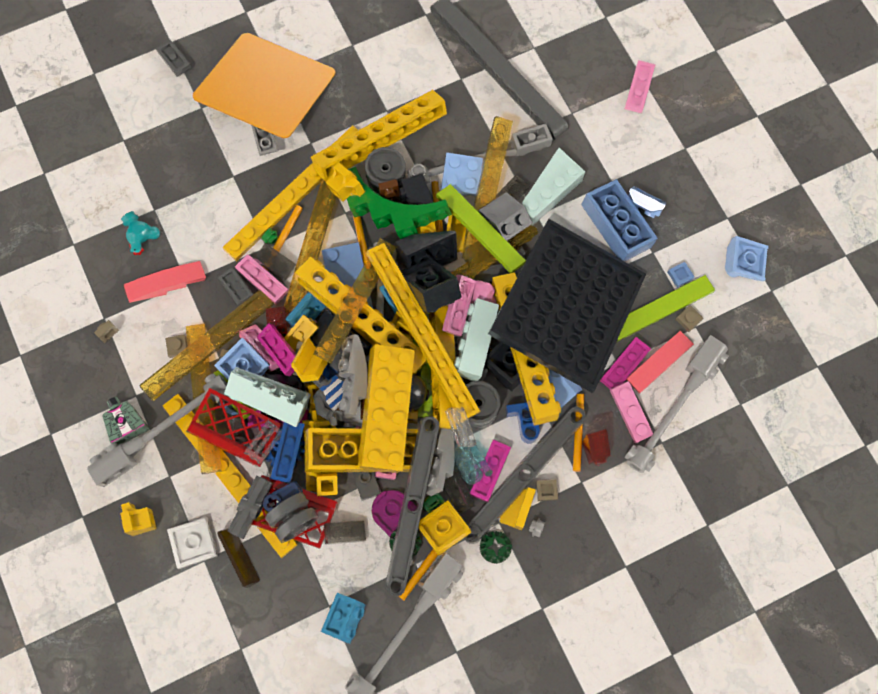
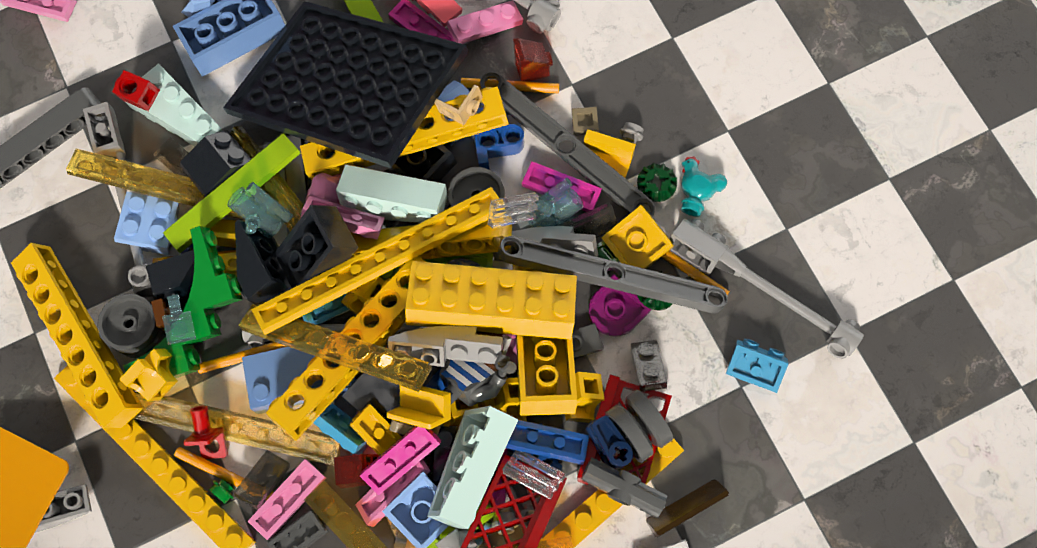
camera: 85 degrees left, 0 degrees up
none -> red brick [112,70,160,112]
none -> clear light blue plate [162,295,196,345]
none -> red bracket [184,405,228,459]
none -> clear light blue pin [227,182,293,238]
none -> tan bracket [434,85,482,125]
none -> teal animal [681,156,727,217]

